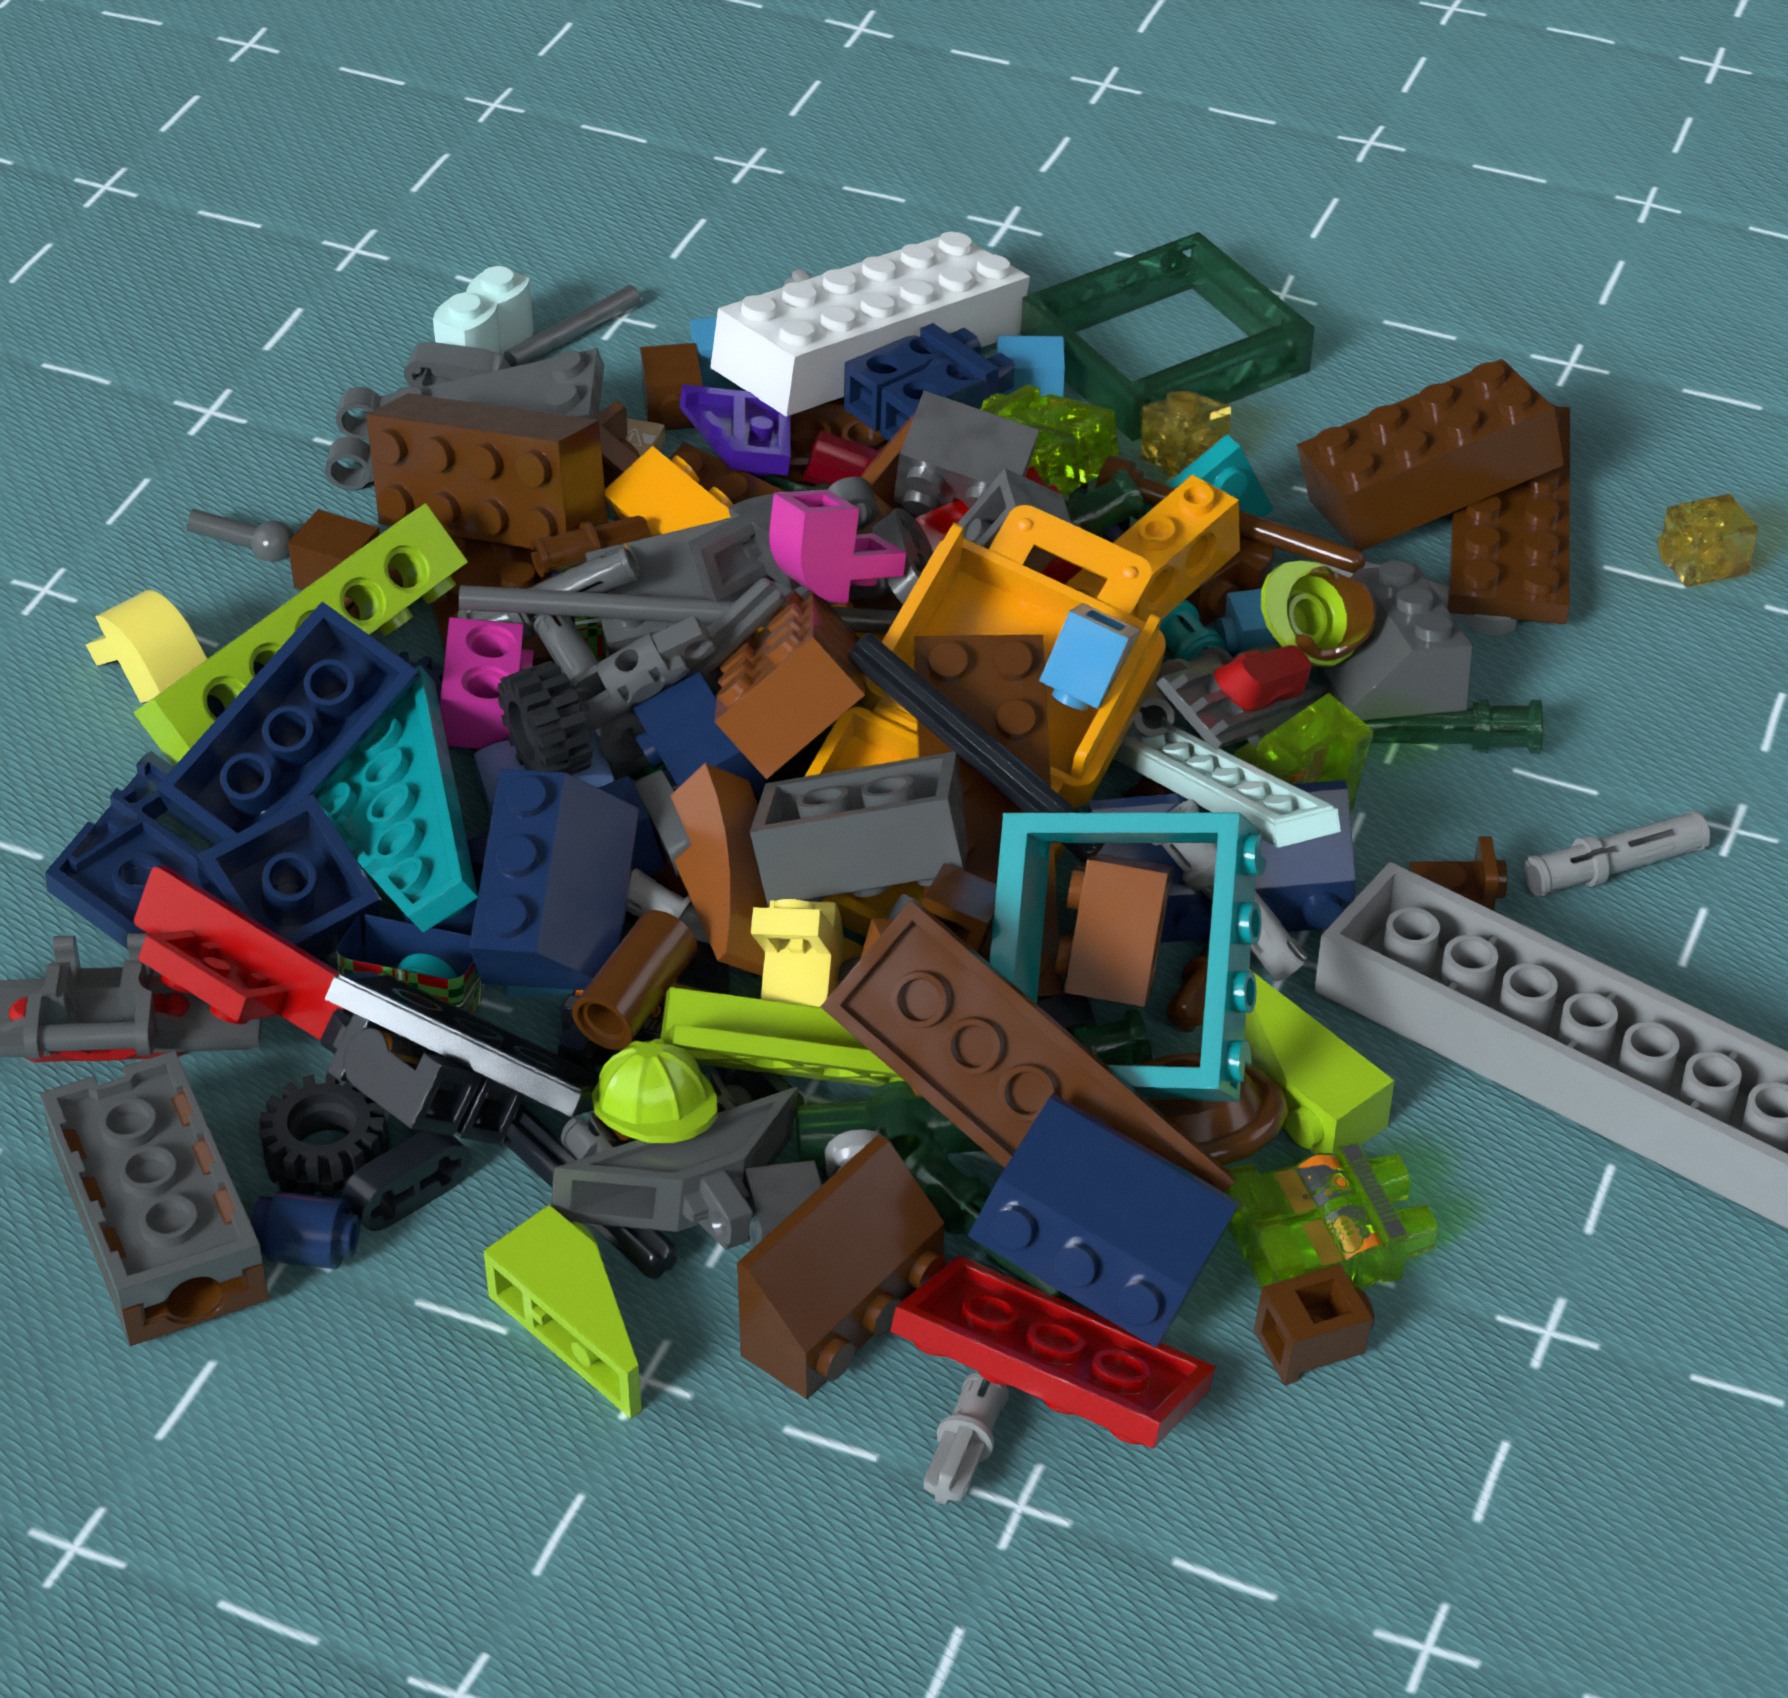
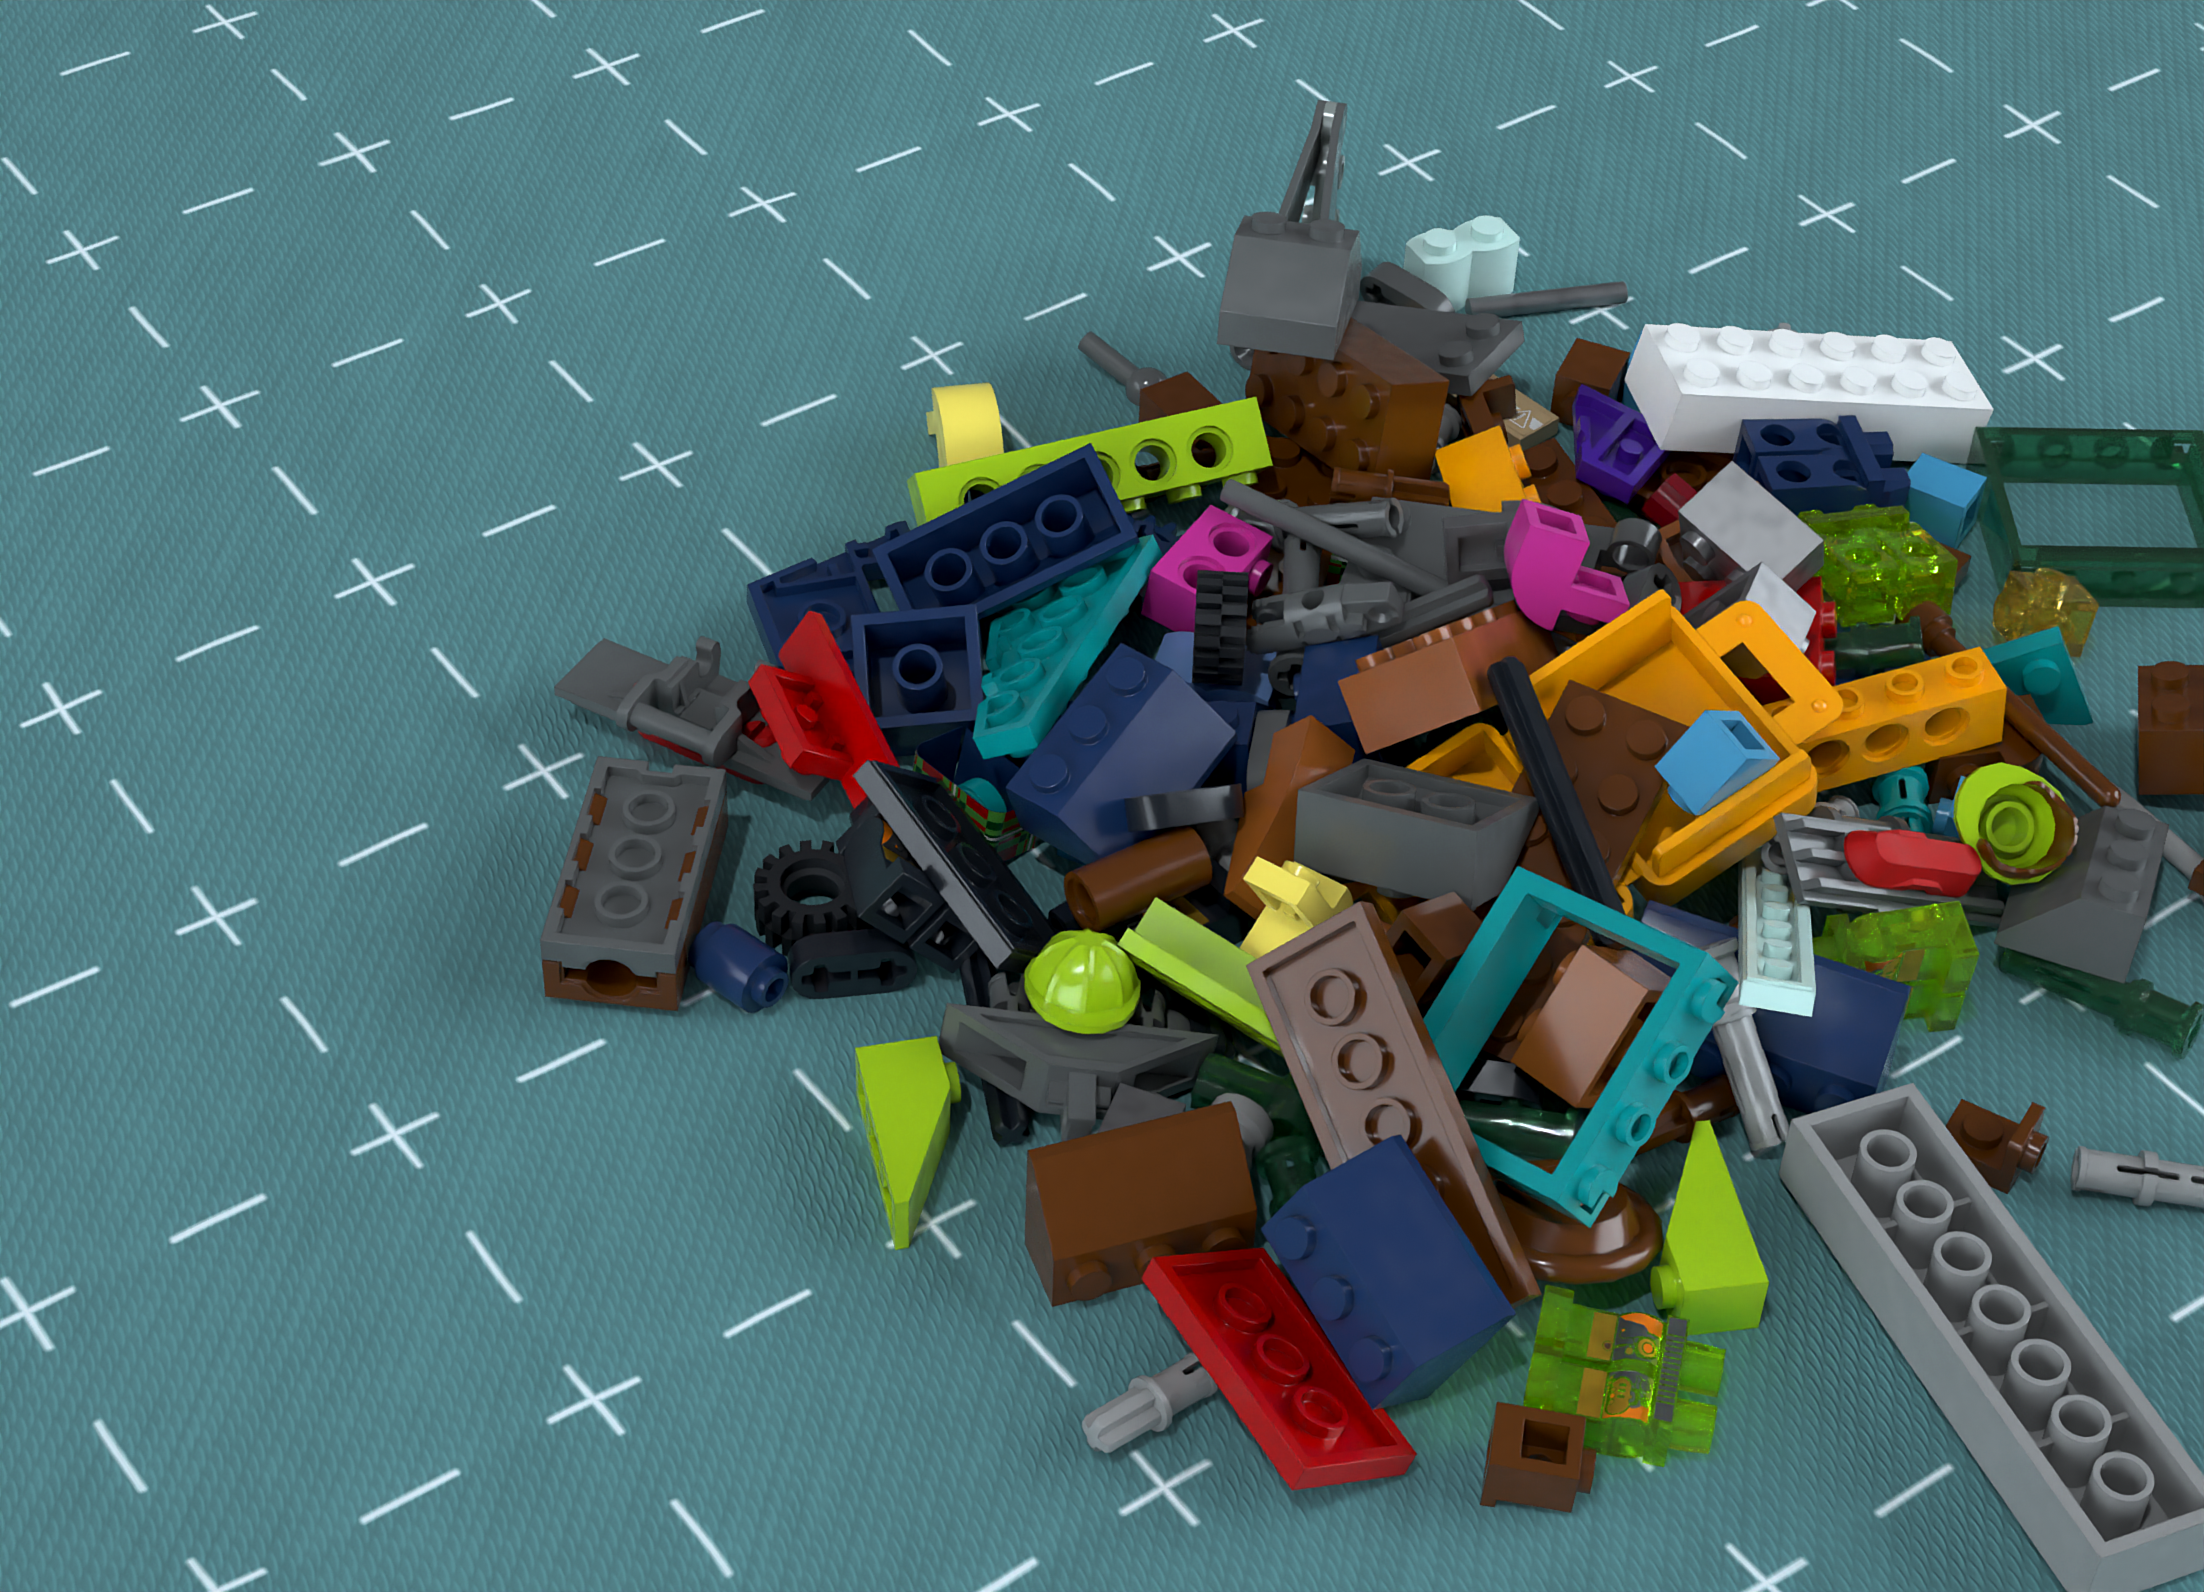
camera: 30 degrees right, 0 degrees up
none -> black beam [1124,783,1245,832]
none -> dark grey slope [1217,100,1362,360]

